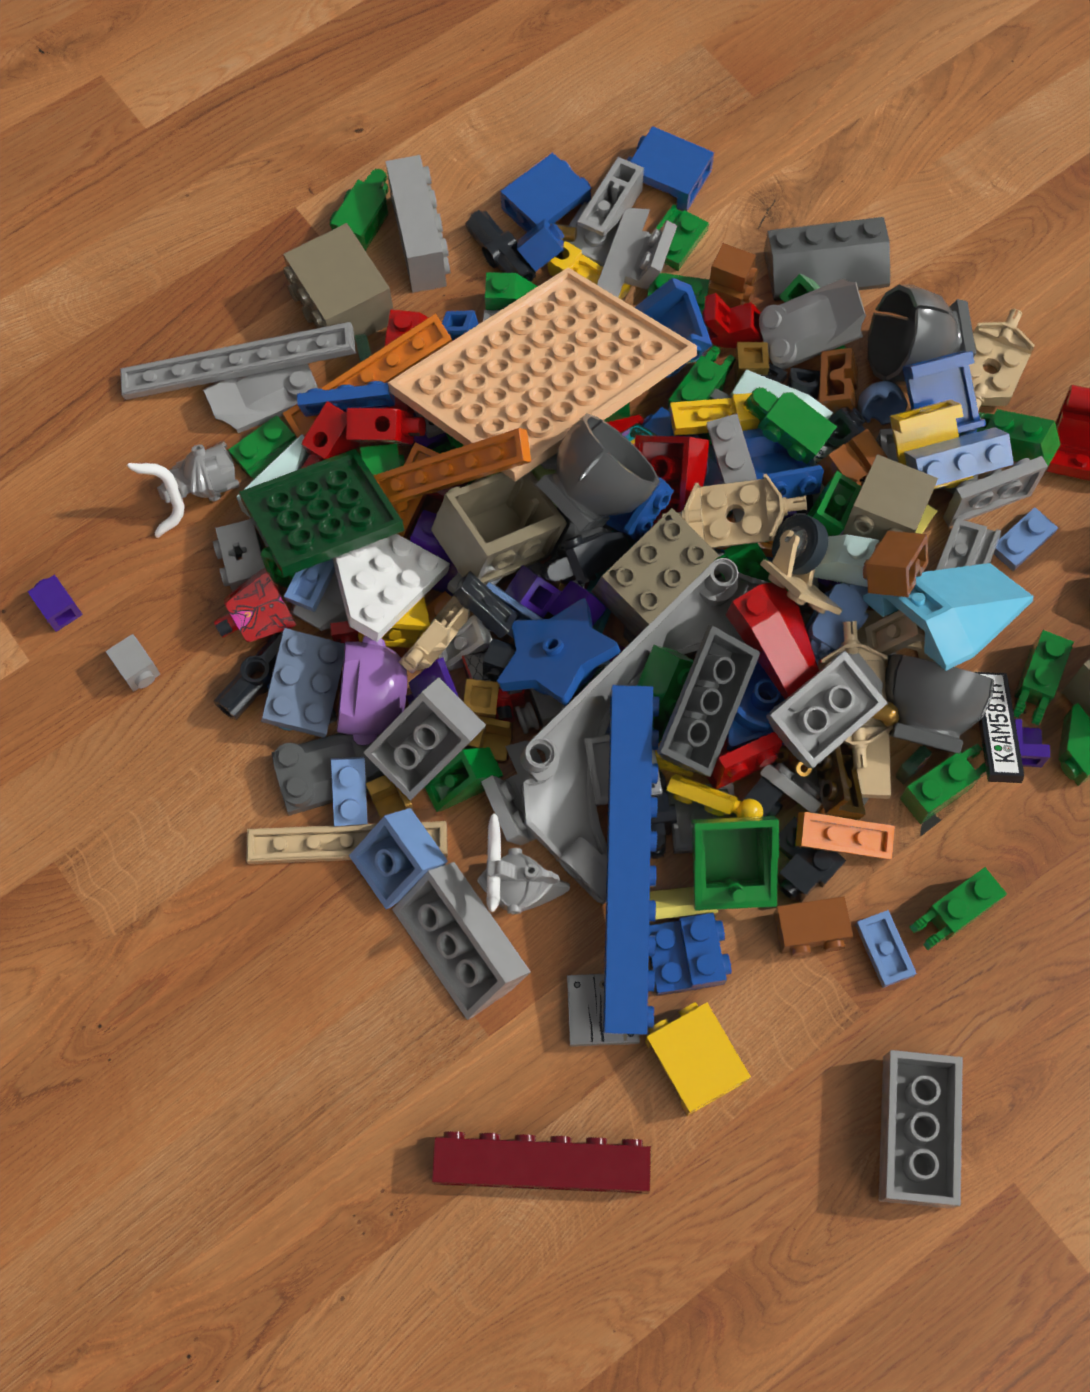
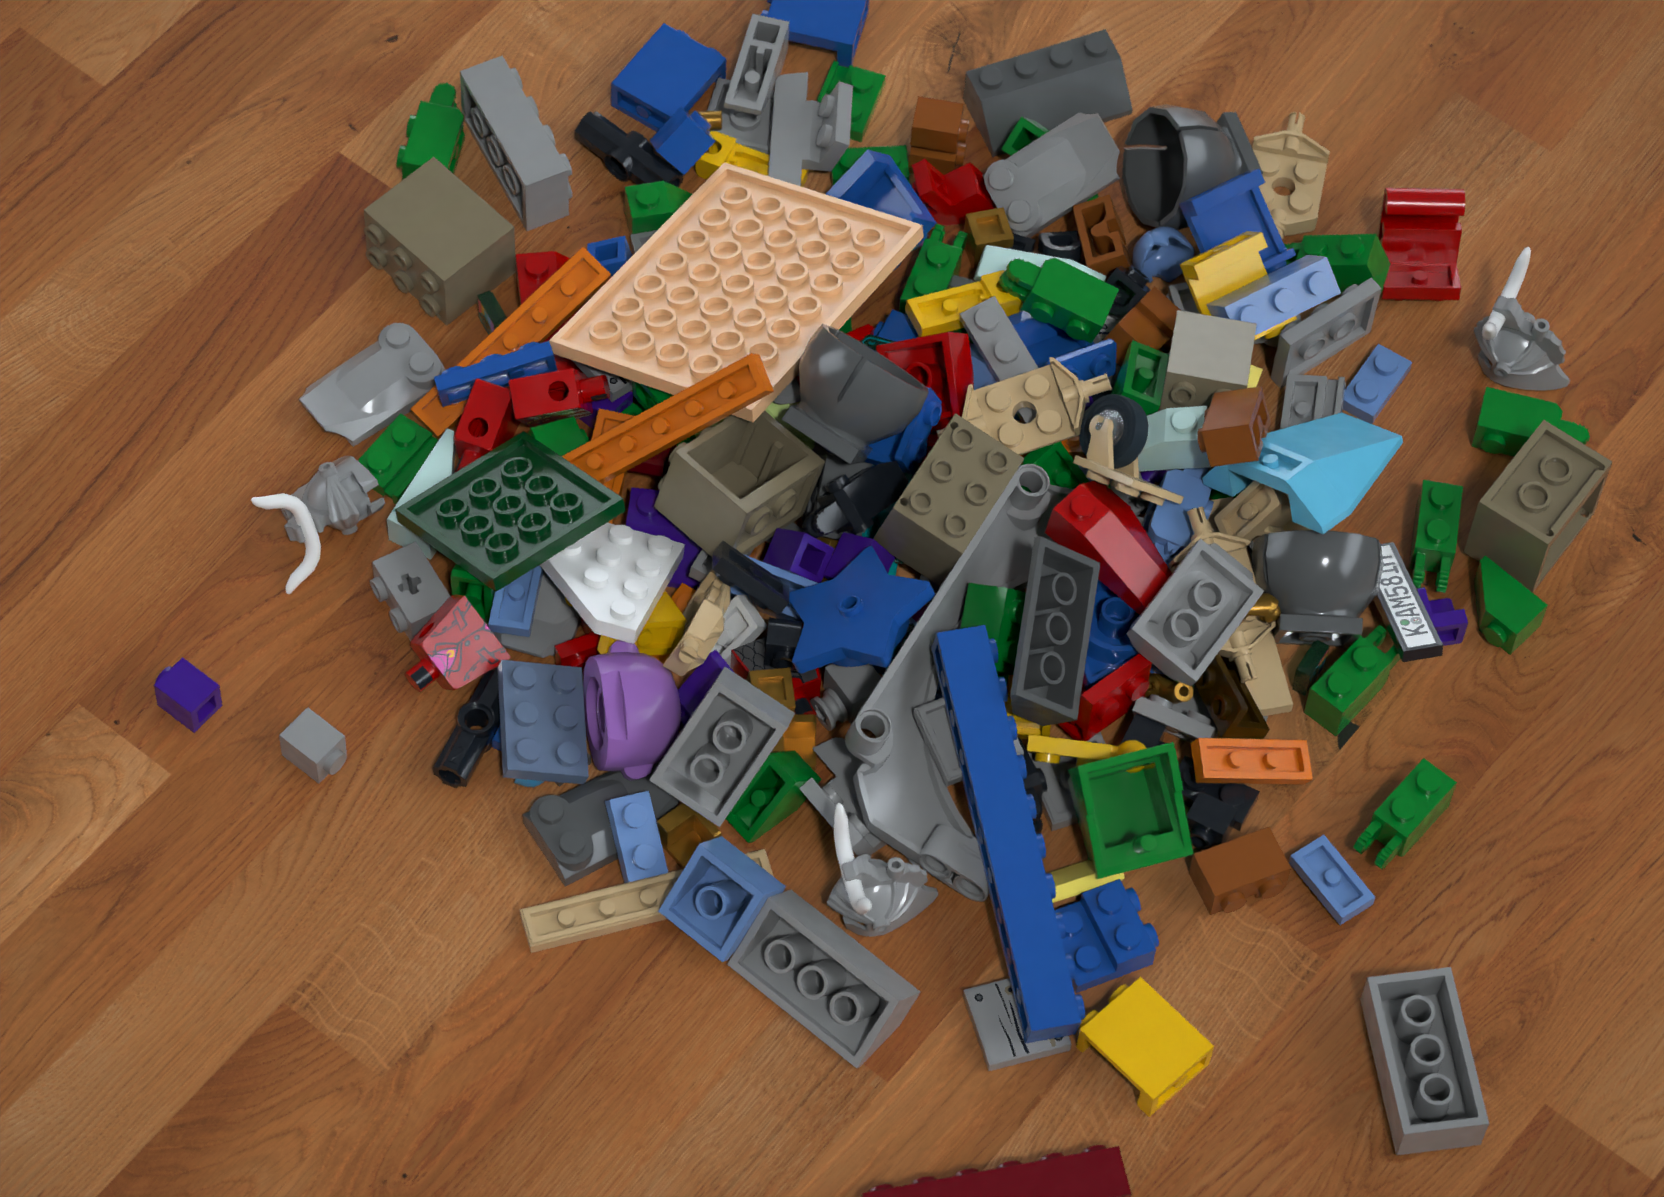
camera: 20 degrees left, 10 degrees down
light grey tile [120,322,356,400] -> none

